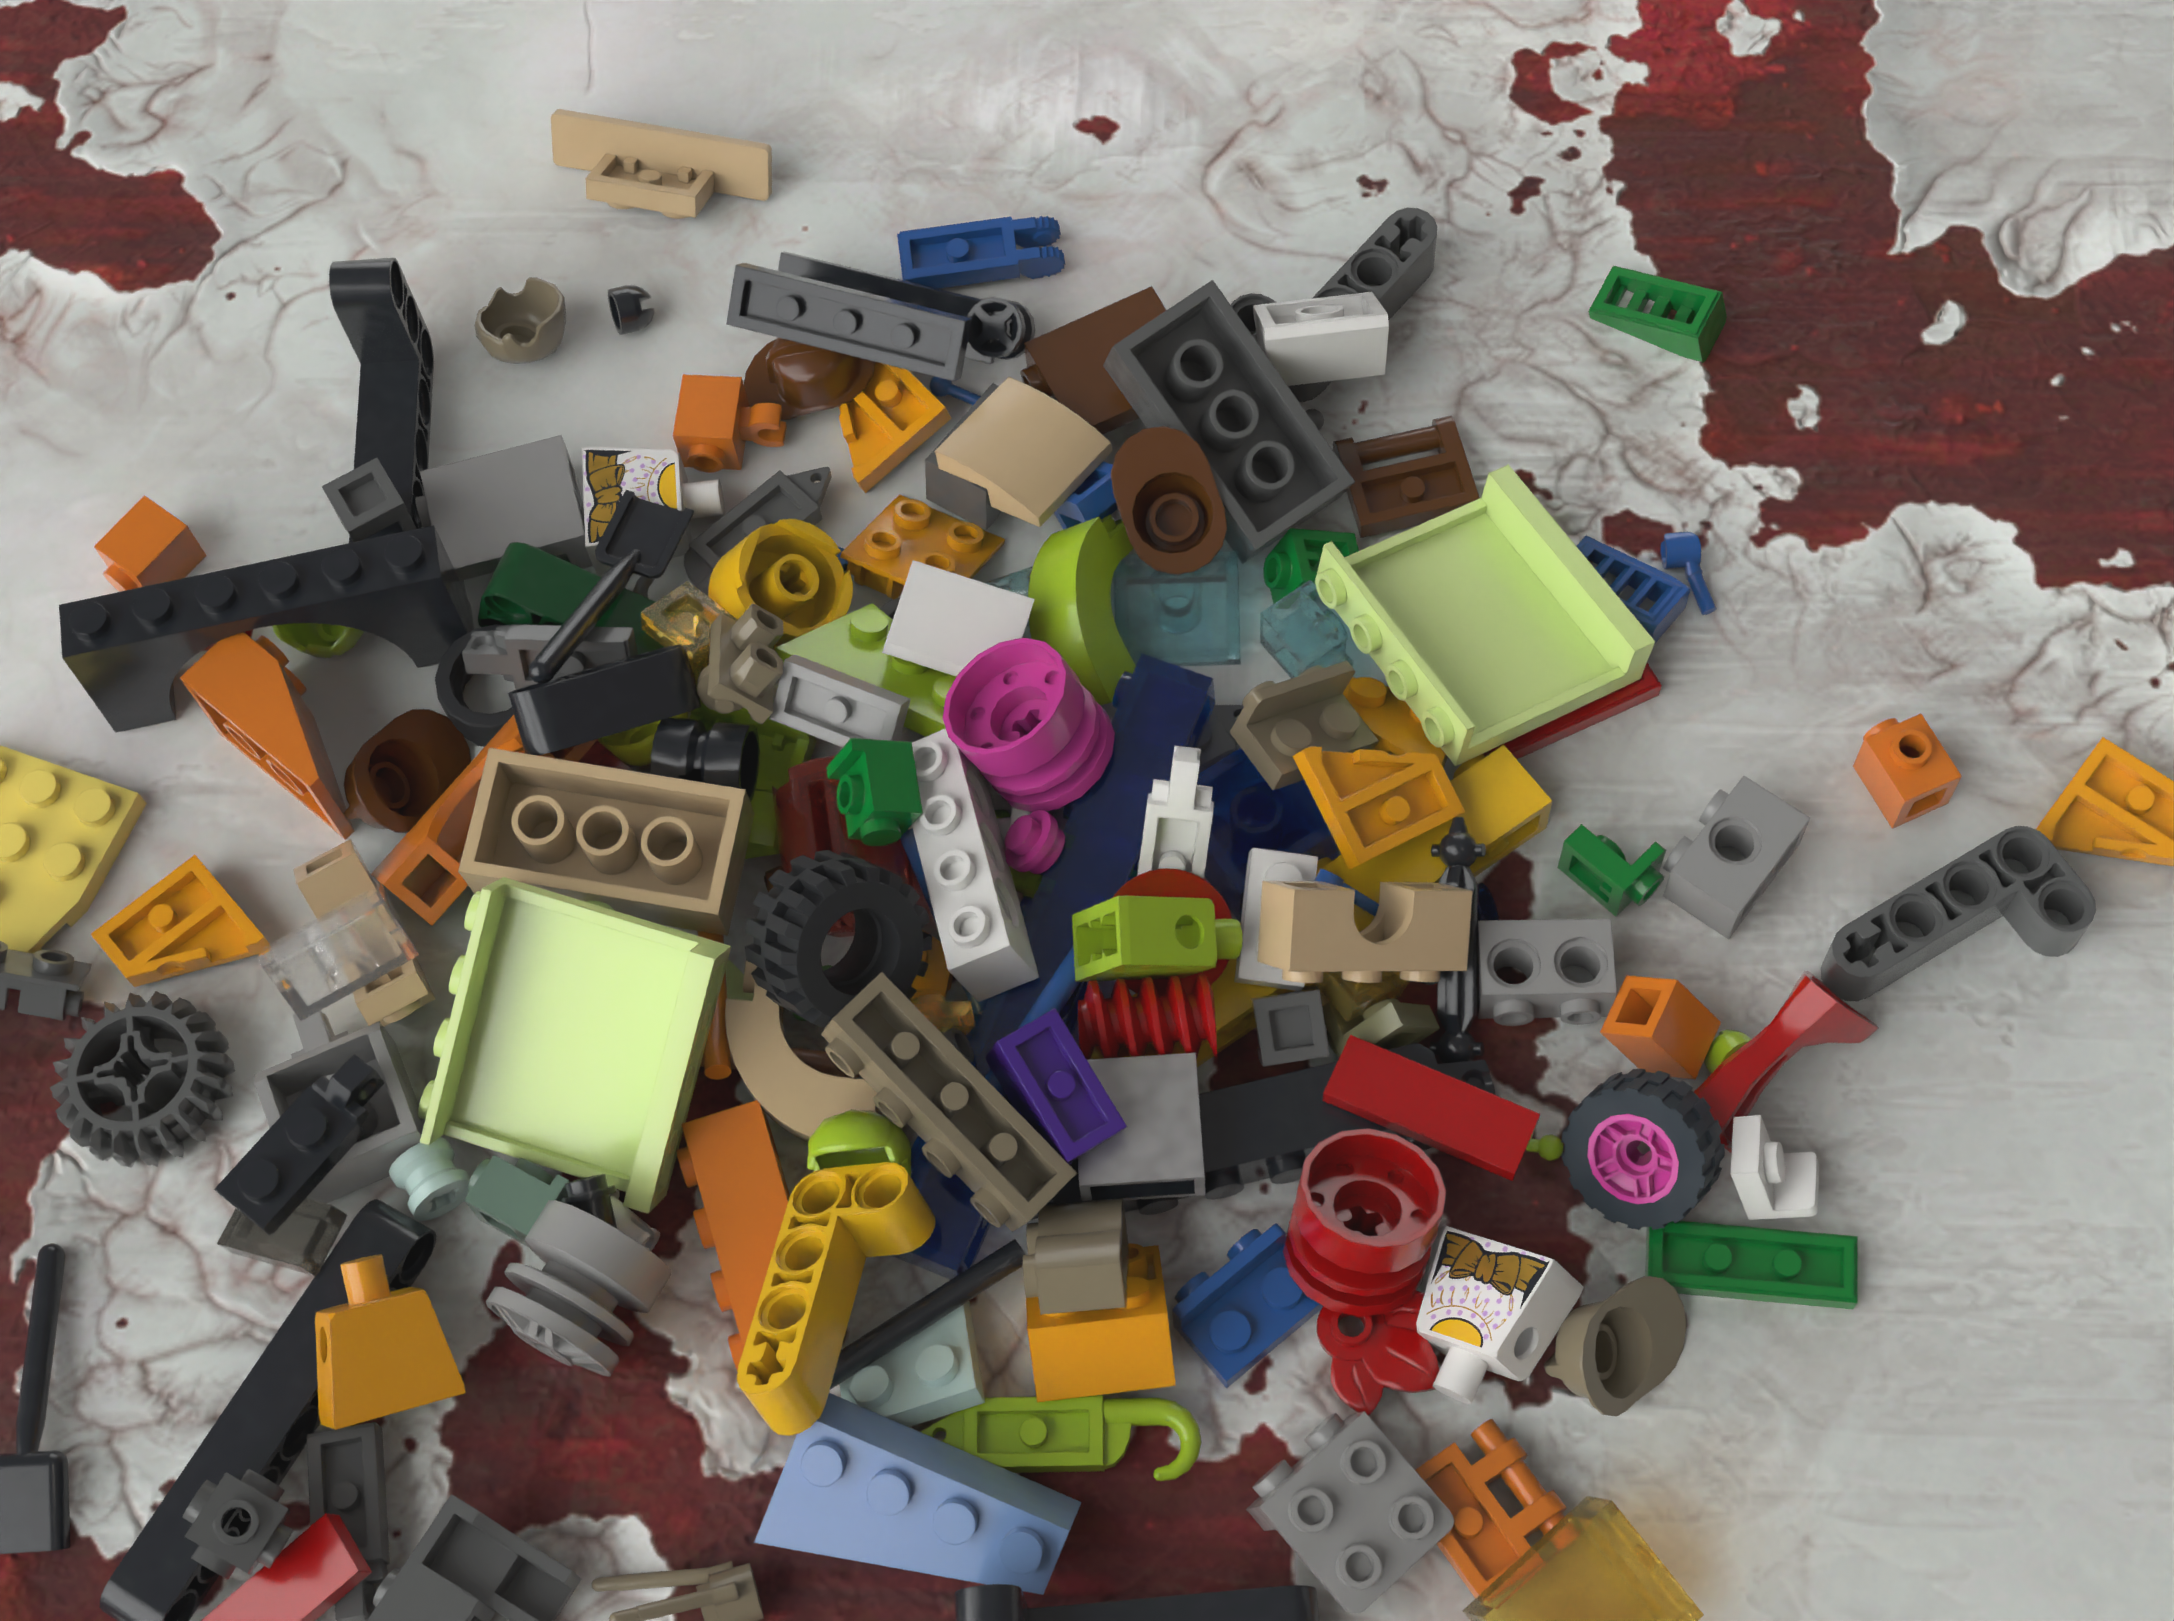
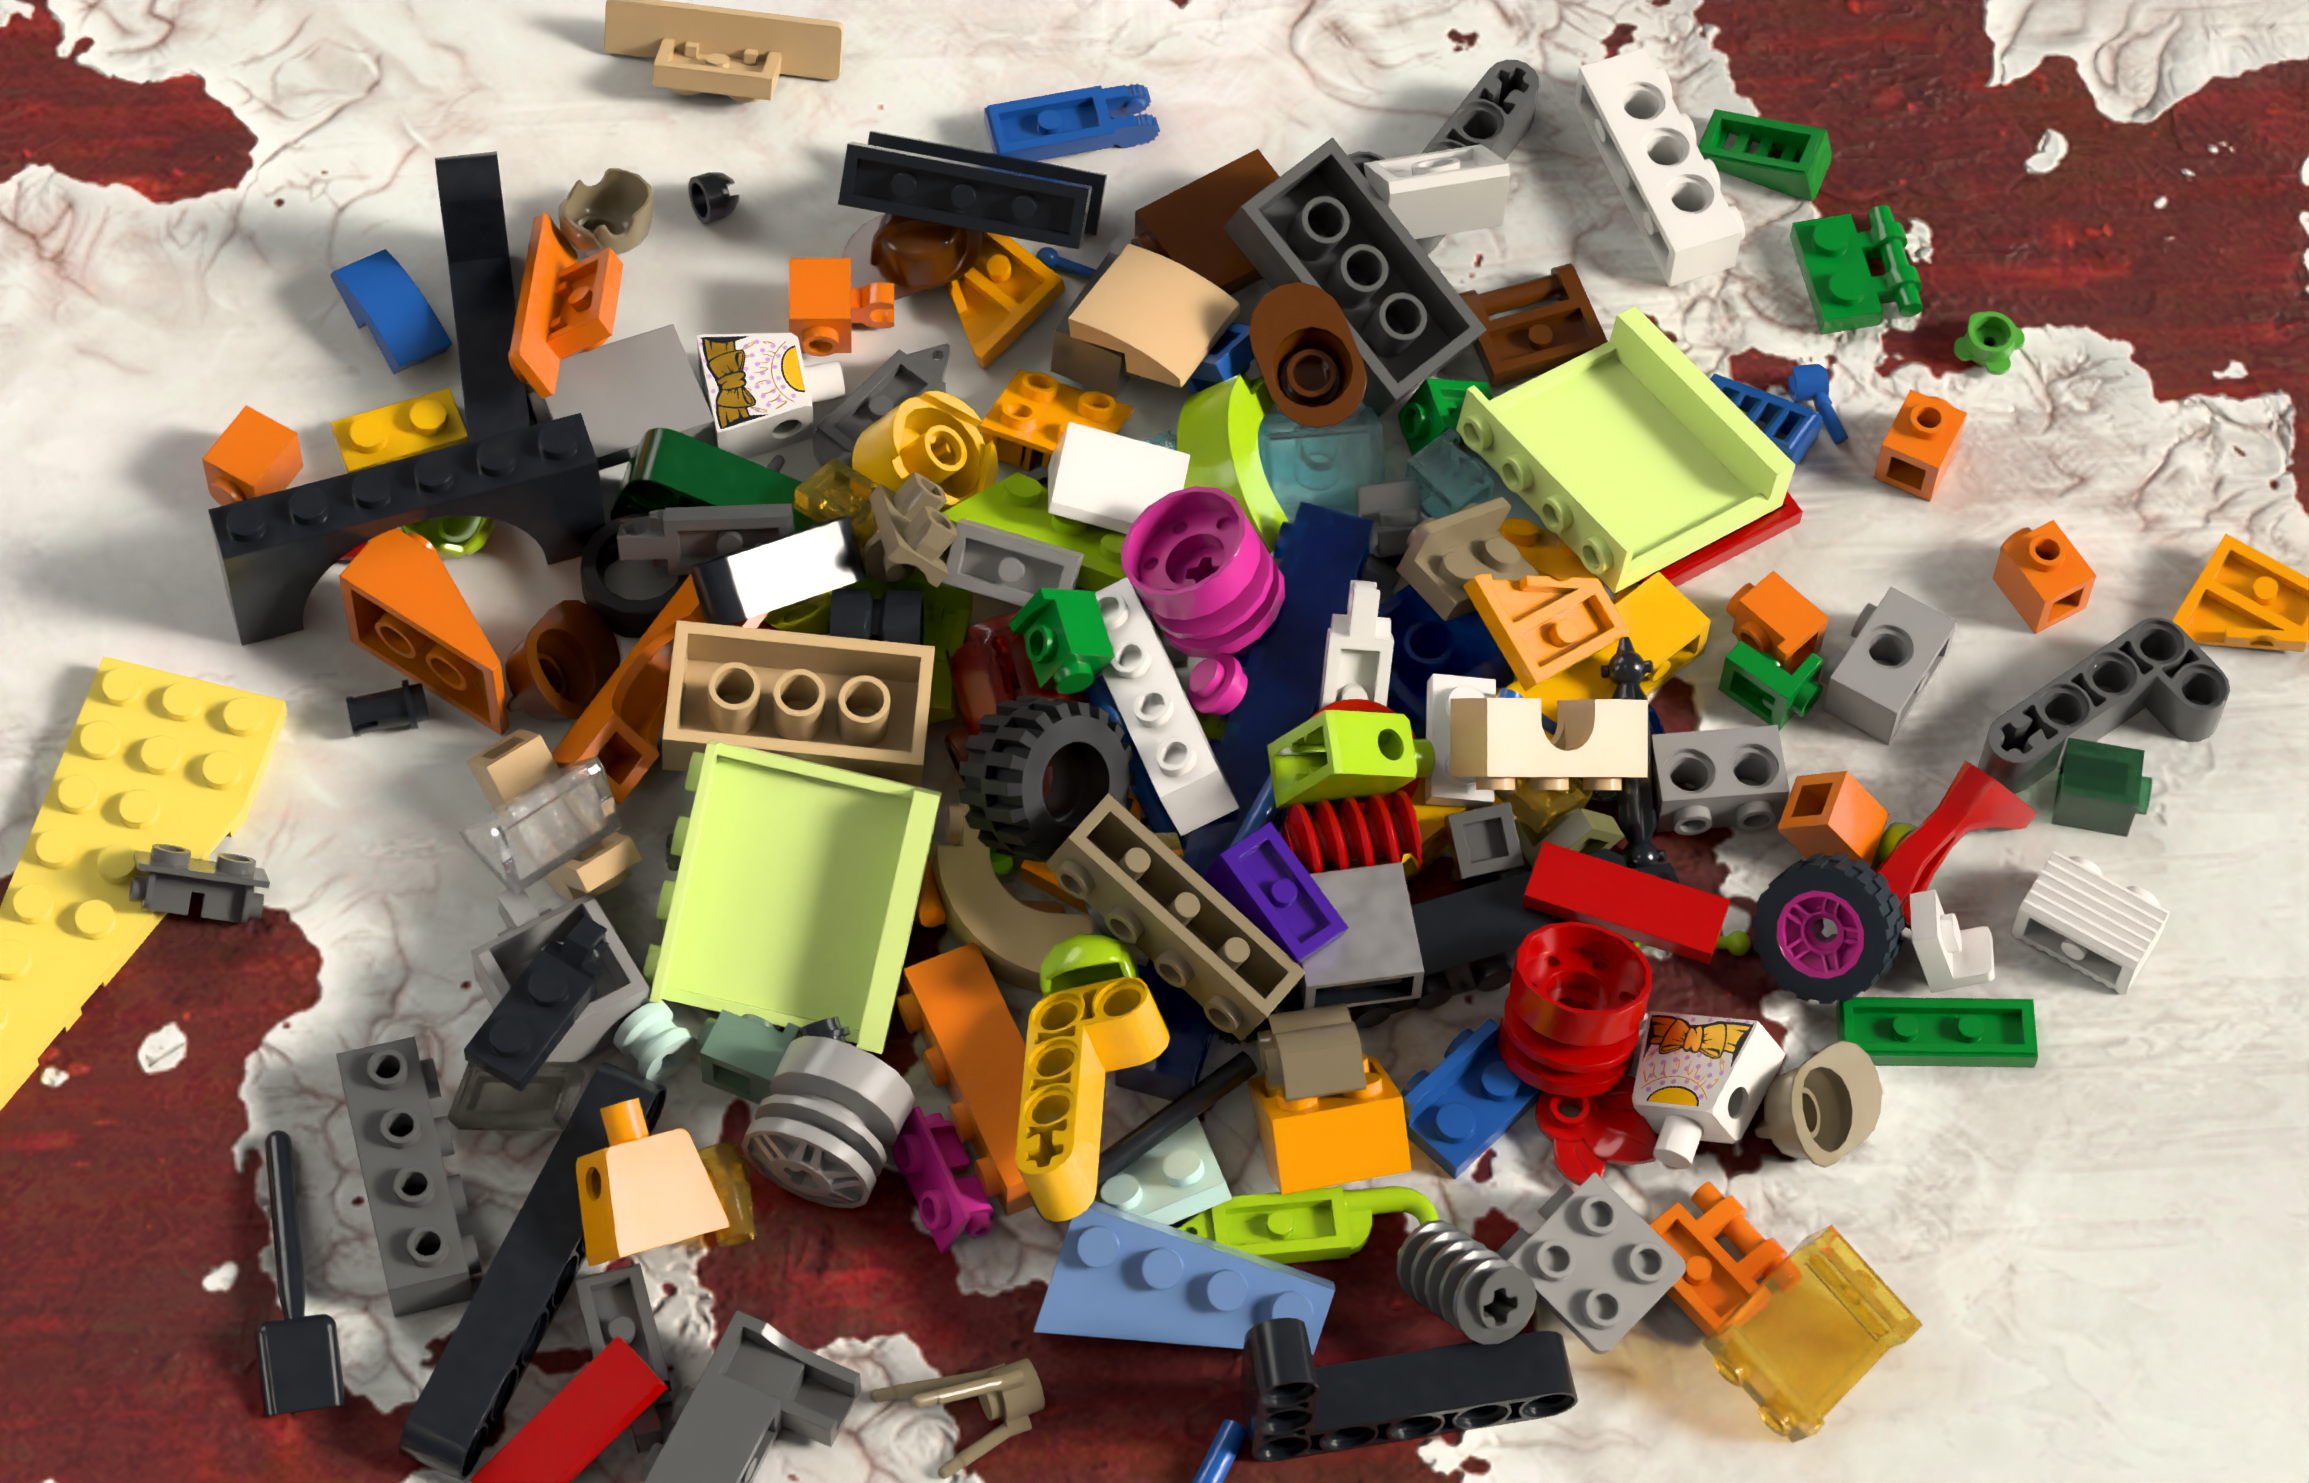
camera: 15 degrees left, 5 degrees down
dark grey gear [50,991,235,1168] -> none
light orange wing [91,855,272,987] -> none
dark grey brick [182,1469,294,1579] -> none
dark grey panel [322,458,417,542] -> none
black piece [529,490,694,684] -> none
black wheel [967,297,1036,360] -> none
none -> blue slope [330,249,452,375]
none -> yellow plate [331,387,468,473]
none -> dark grey brick [336,1036,482,1318]
none -> black pin [346,679,430,737]
none -> orange bracket [508,212,624,399]
none -> clear yellow cone [697,1142,757,1247]
none -> dark pink hinge [891,1106,995,1254]
none -> dark grey bracket [1355,478,1426,558]
none -> dark grey piece [1397,1220,1537,1345]
none -> white brick [1574,47,1745,287]
none -> orange brick [1726,571,1829,675]
none -> green plate [1790,205,1923,335]
none -> orange brick [1873,389,1967,502]
none -> bright green plate [1954,311,2025,375]
none -> white brick [2011,851,2170,994]
none -> clear green brick [2051,737,2152,837]

